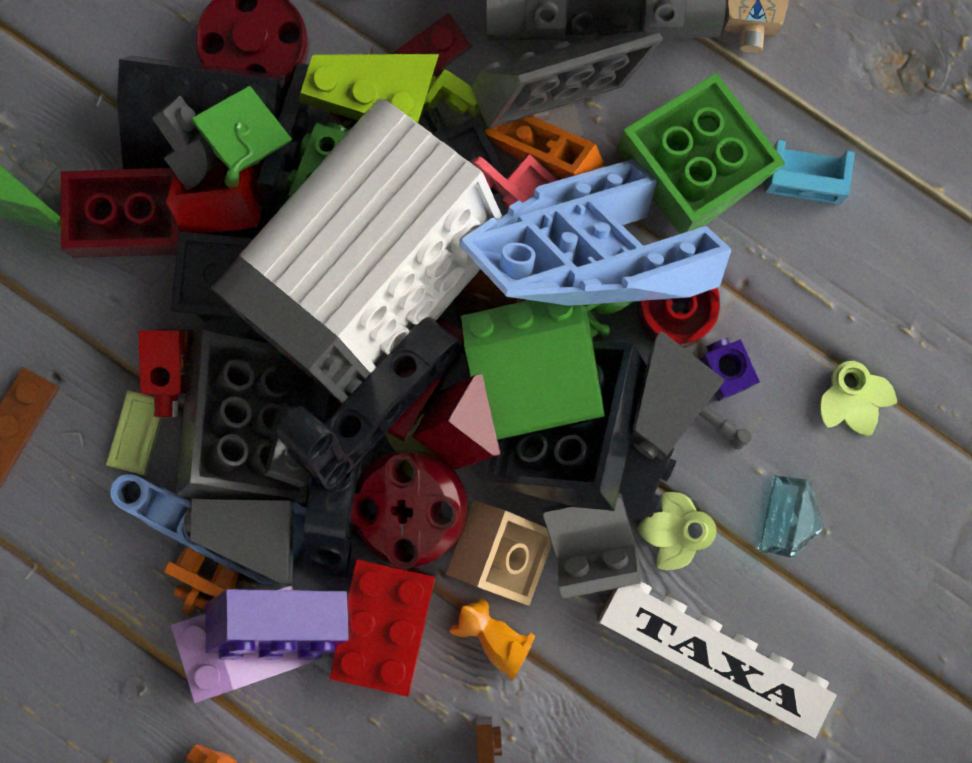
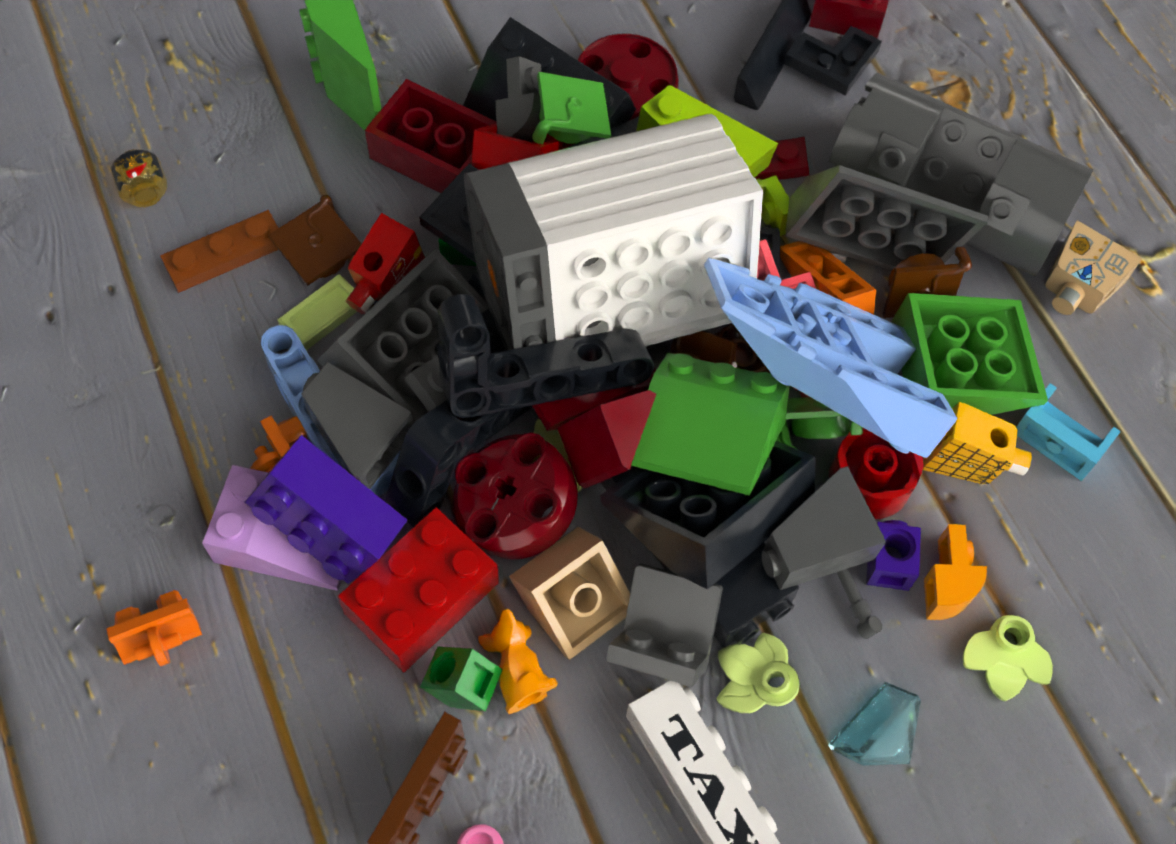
camera: 30 degrees right, 20 degrees down
none -> reddish brown hat [268,194,362,286]
none -> green brick [419,646,502,712]
none -> reddish brown hat [883,247,972,318]
none -> yellow torso [923,402,1032,484]
none -> light orange brick [924,524,987,620]

